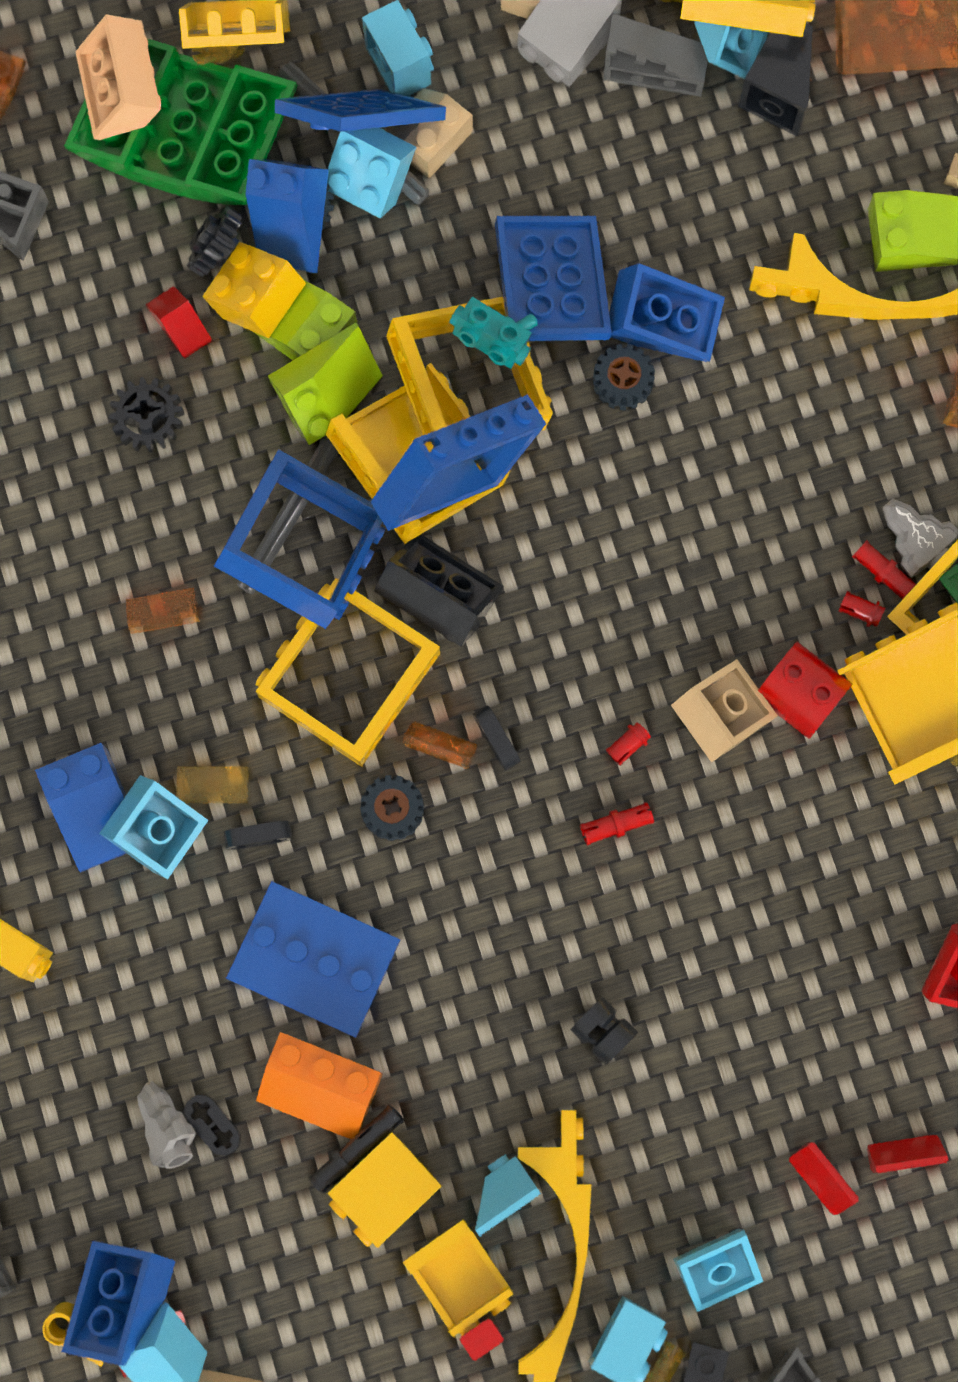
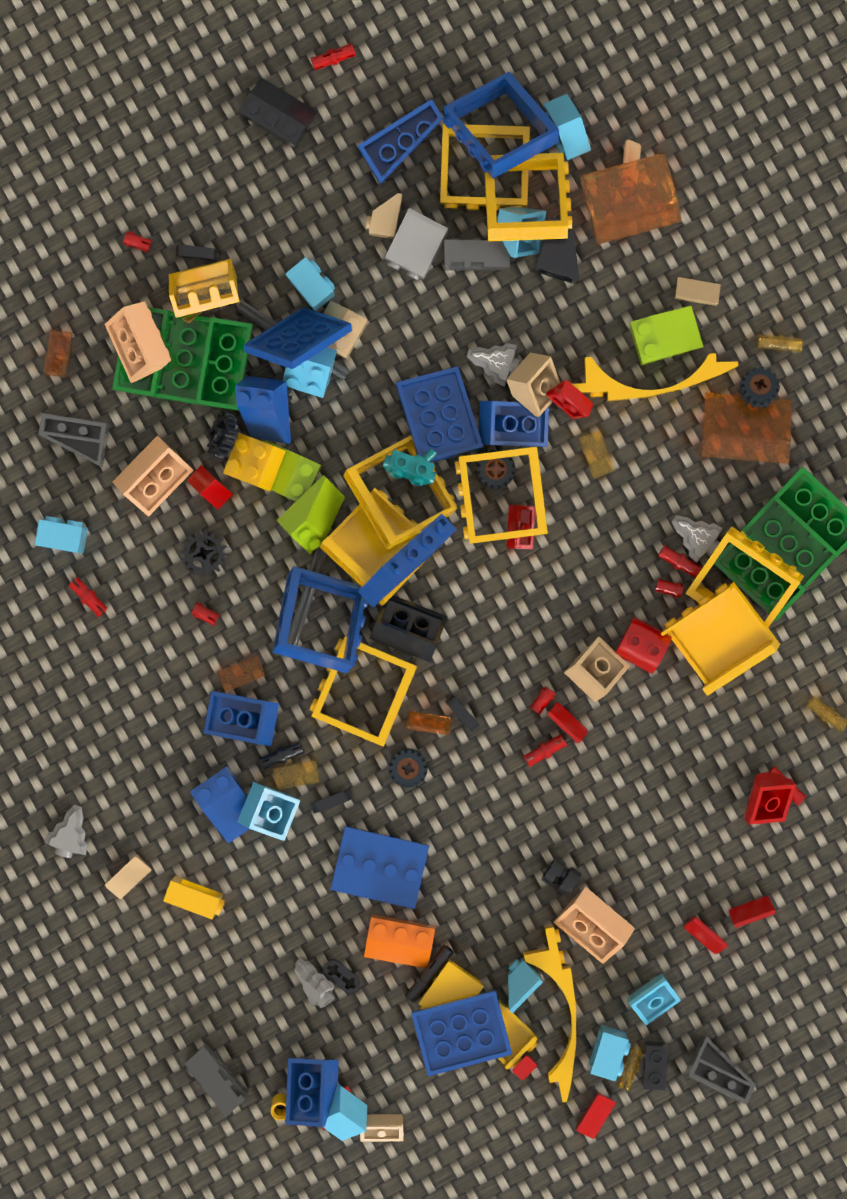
camera: 15 degrees left, 10 degrees up
none -> light nougat slope [112,435,193,517]
none -> red pin [191,603,220,626]
none -> blue slope [204,691,279,746]
none -> black pin [259,741,305,770]
none -> blue plate [411,990,512,1076]
none -> yellow window [455,447,548,544]
none -> light grey rock [466,343,520,387]
none -> tan slope [506,353,560,417]
none -> red slope [507,505,535,550]
none -> red slope [546,380,593,419]
none -> red slope [547,702,588,744]
none -> light nougat slope [553,887,635,964]
none -> clear yellow plate [579,431,614,479]

